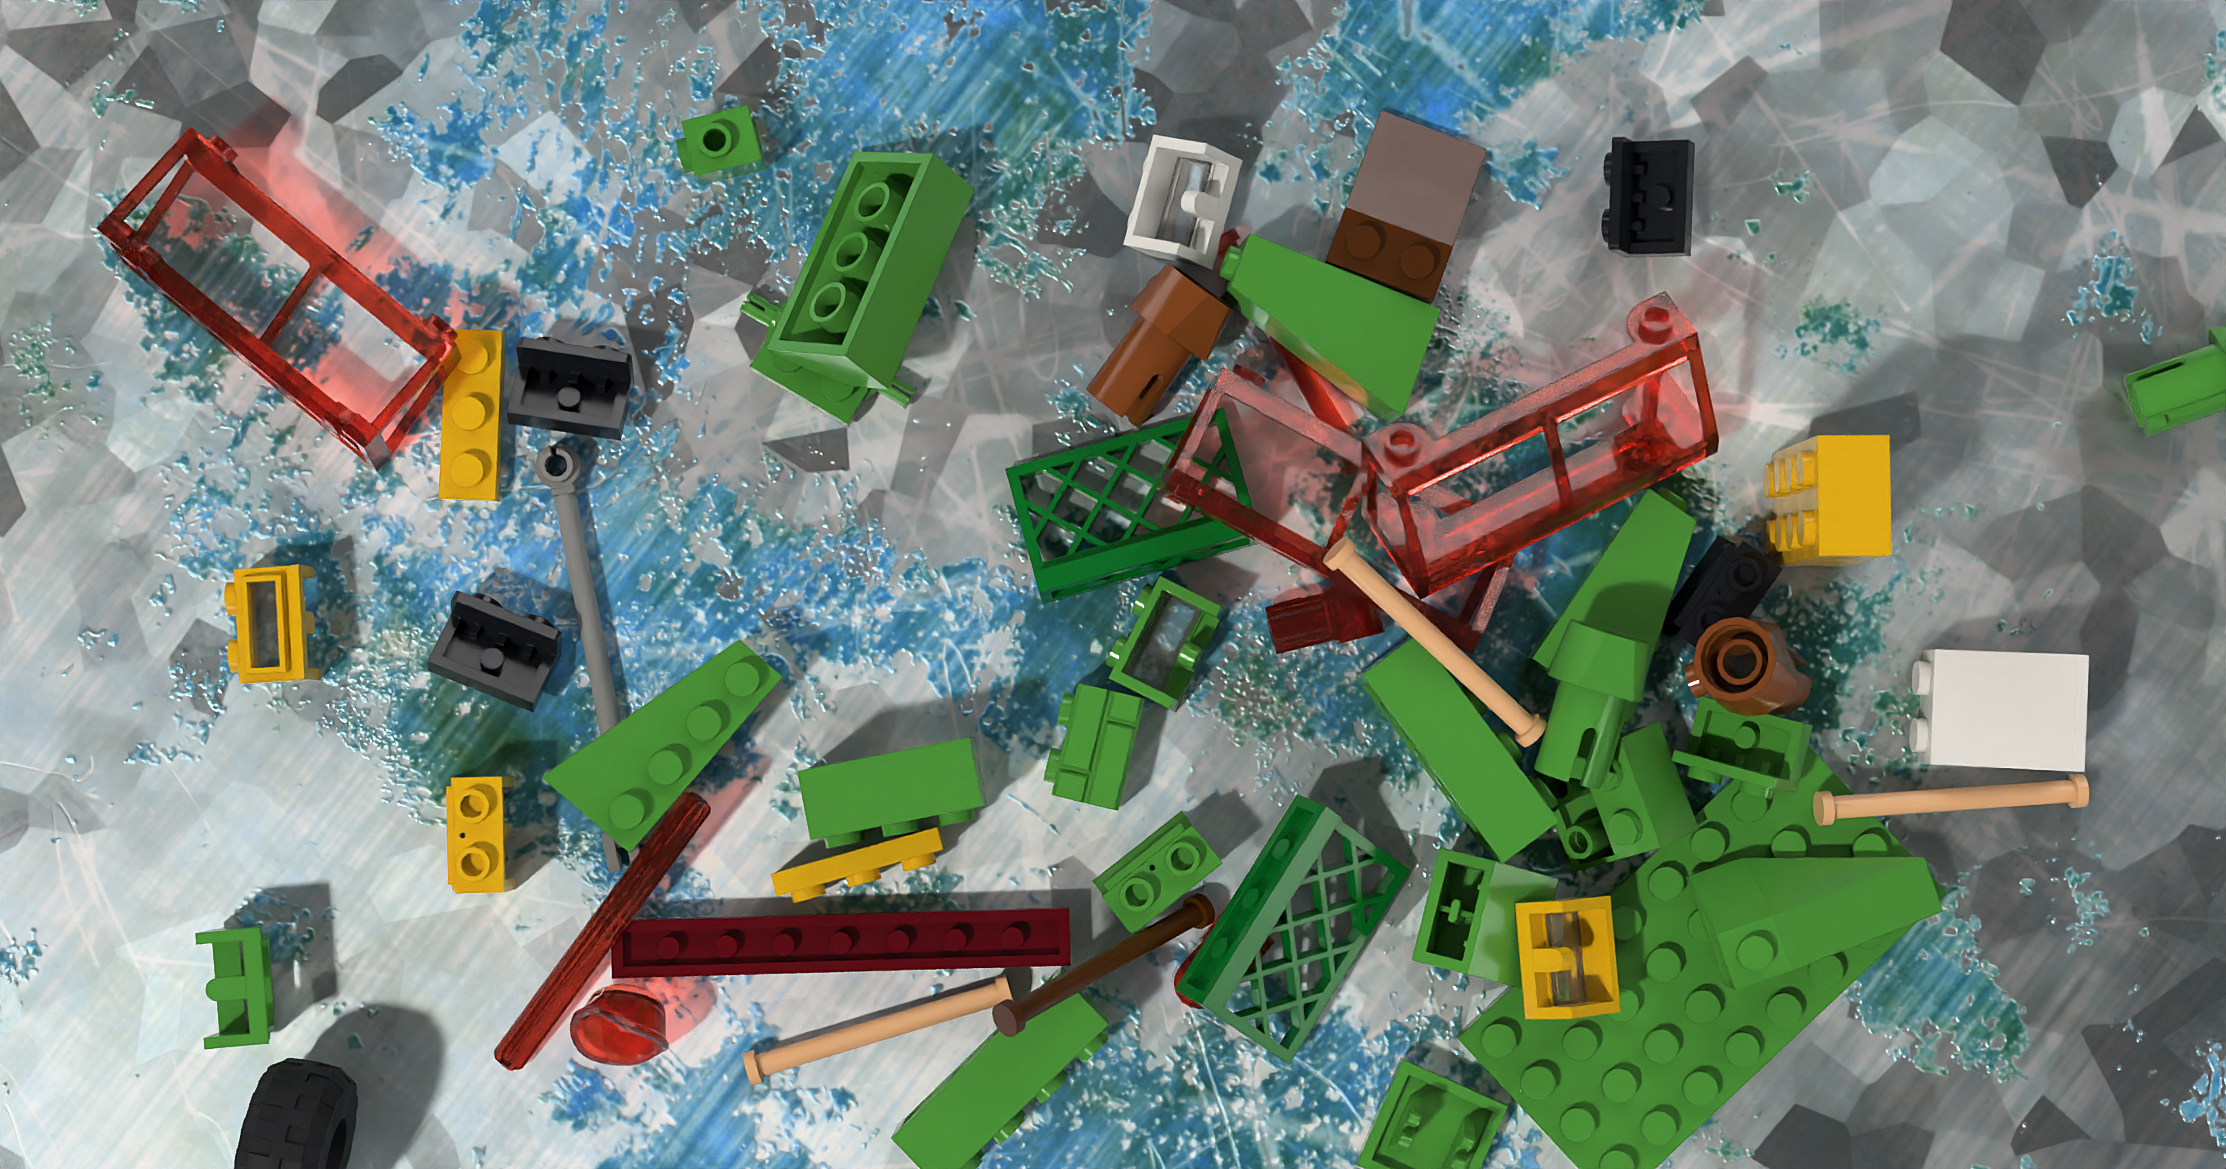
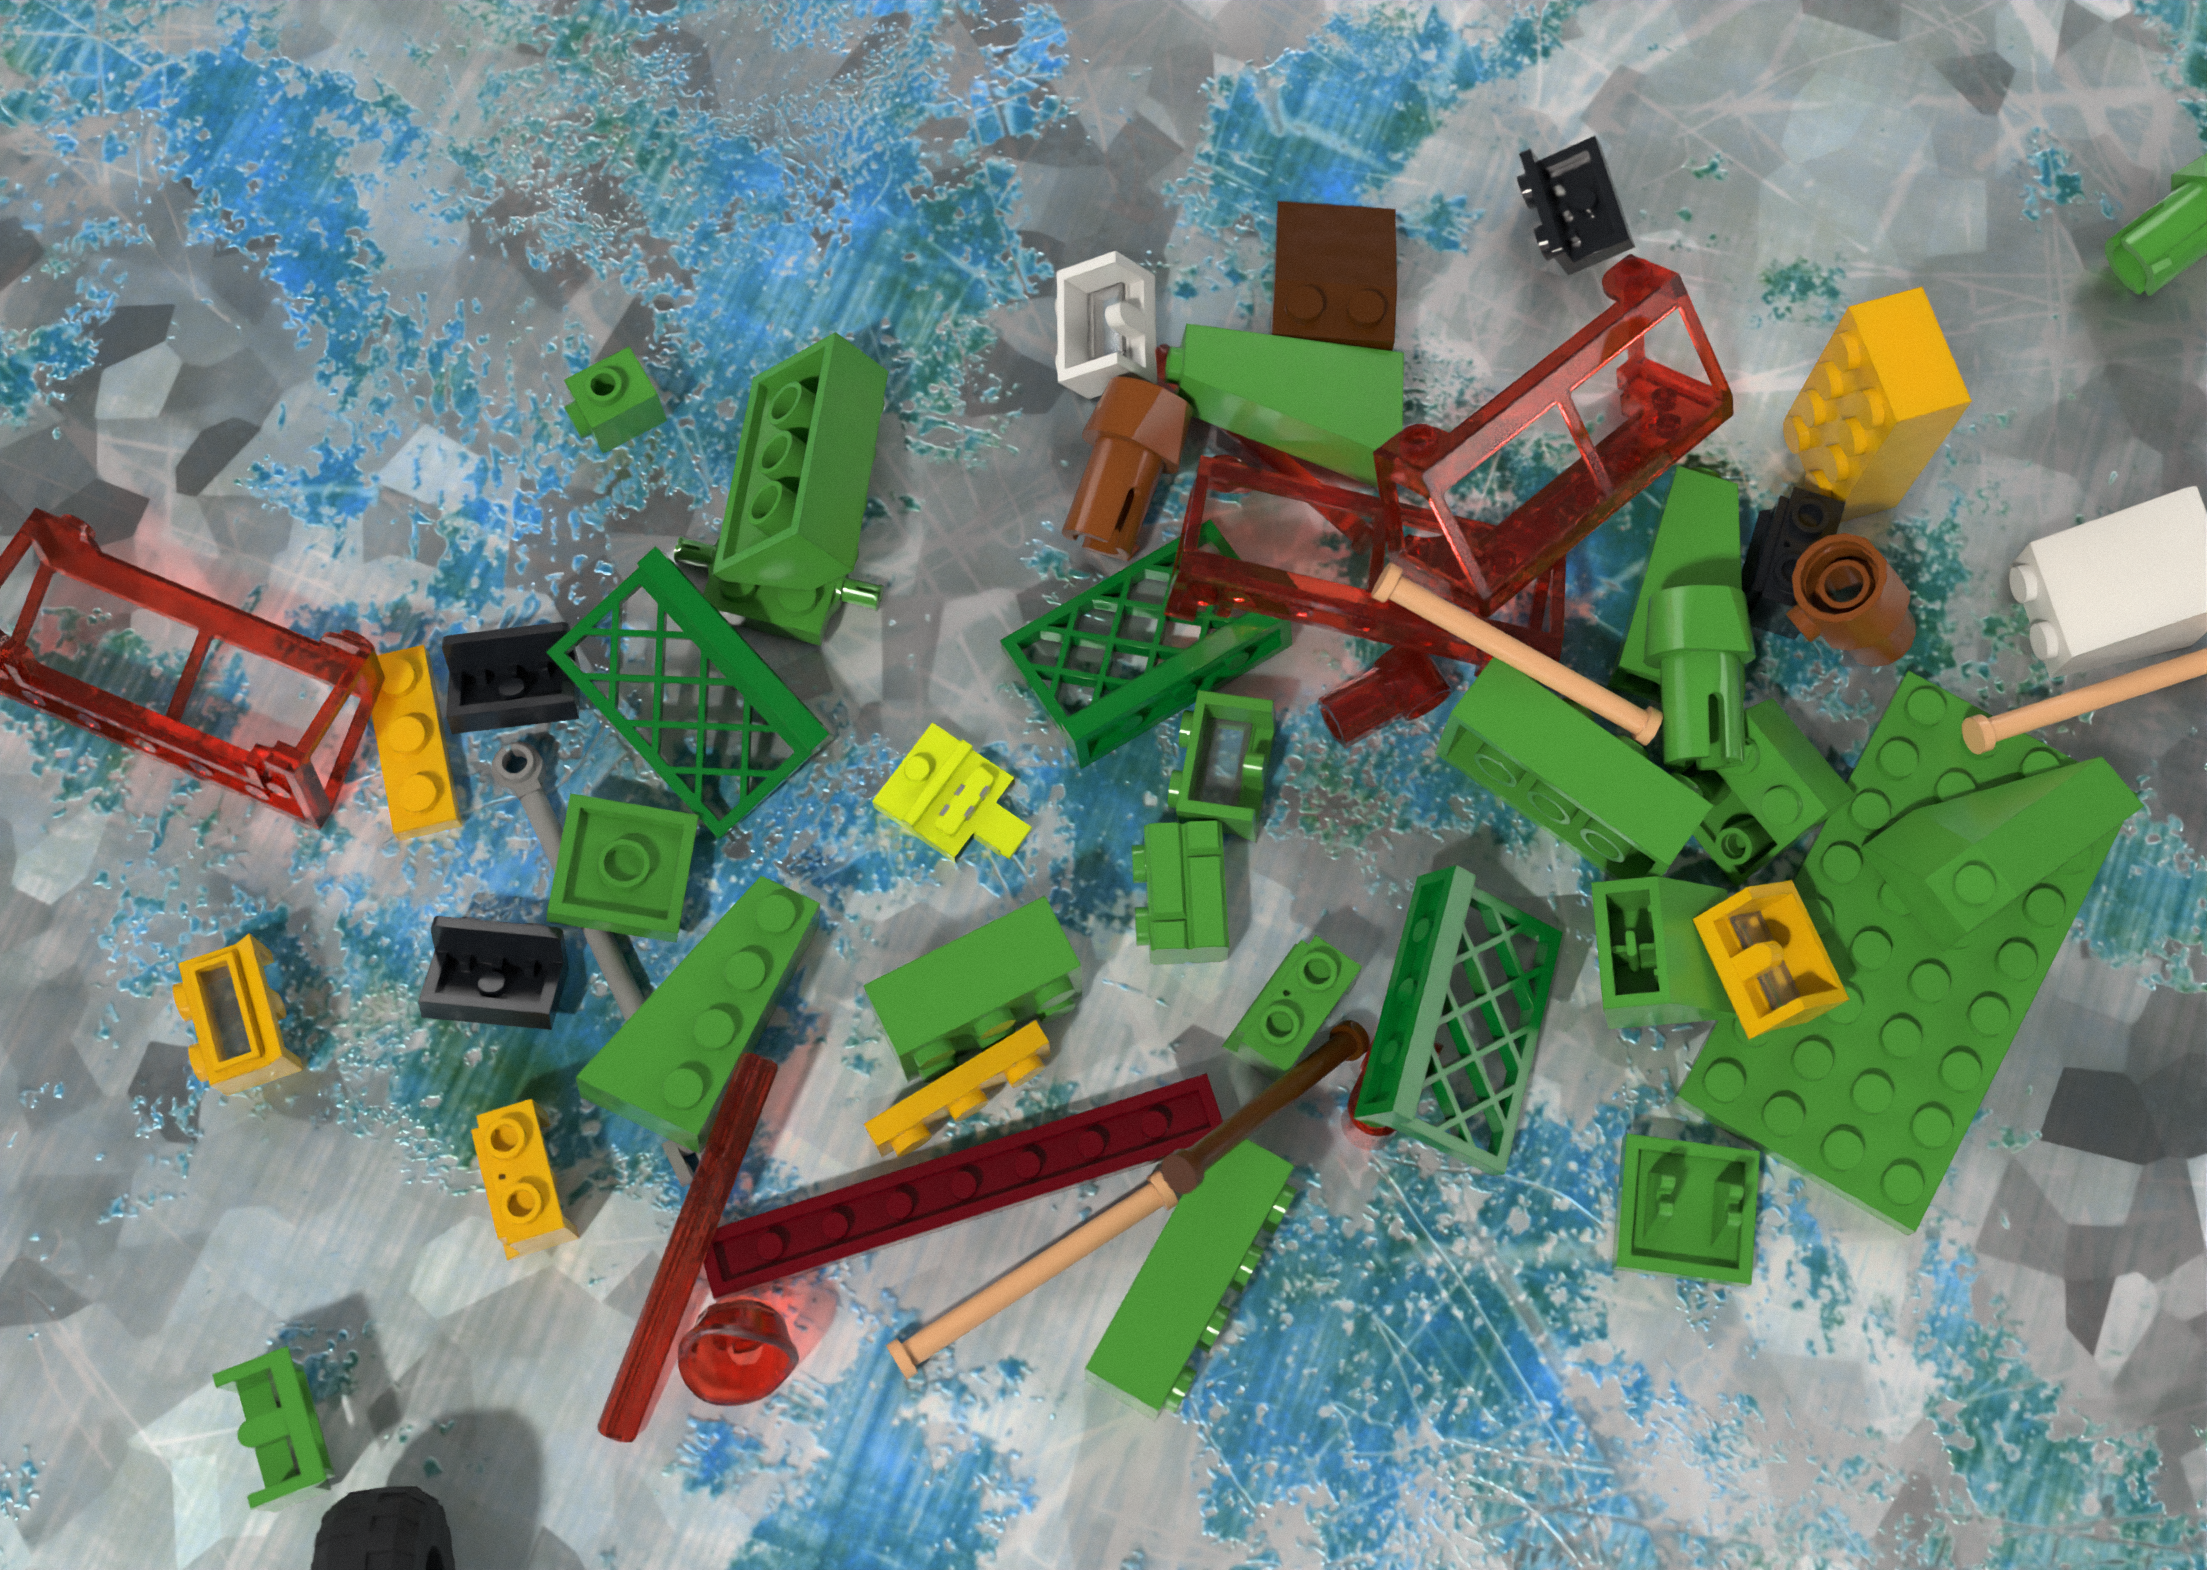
camera: 20 degrees left, 15 degrees down
bright green bracket [1671,696,1813,799] -> none
none -> green fence [546,546,835,840]
none -> bright green plate [546,793,699,943]
none -> neon yellow piece [872,722,1032,863]

